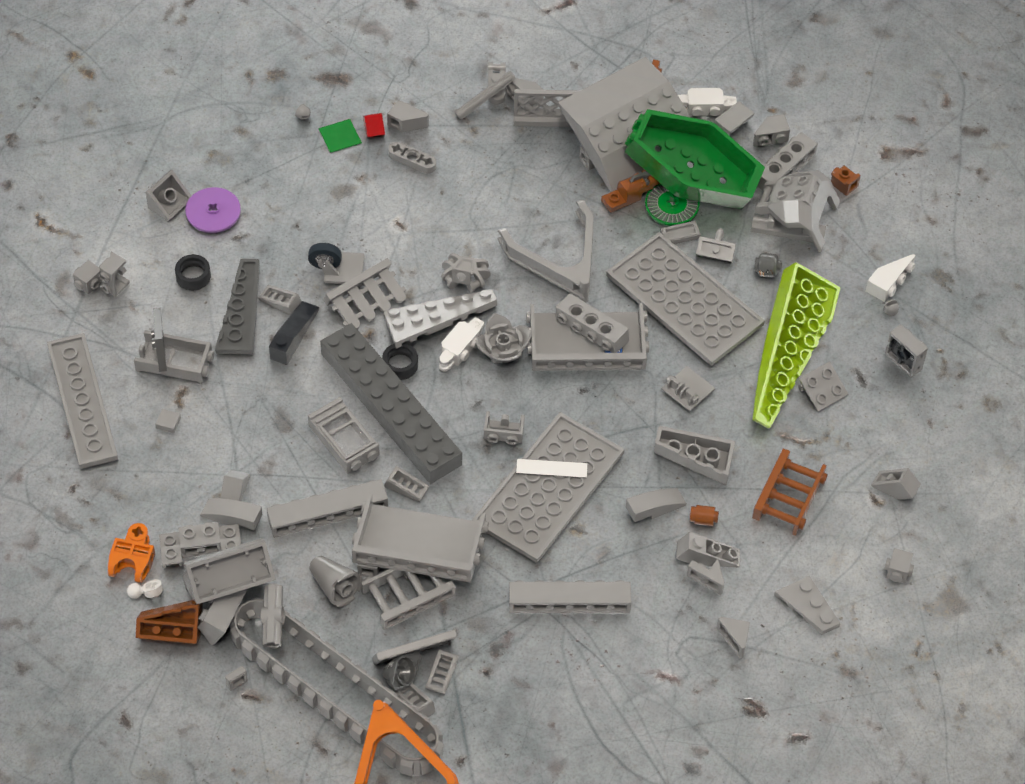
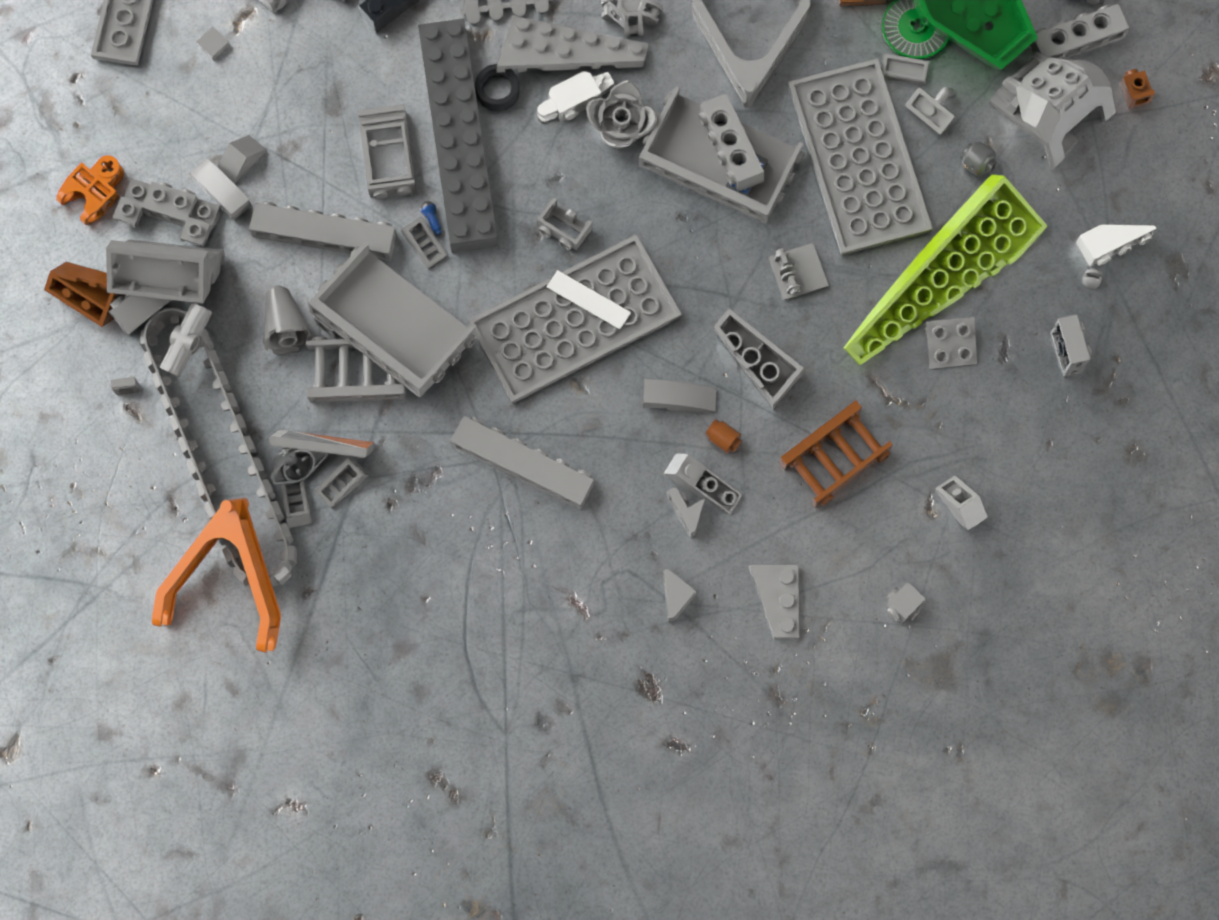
camera: 30 degrees right, 20 degrees up
white plate [127,580,164,599] -> none
none -> blue piece [420,201,442,236]

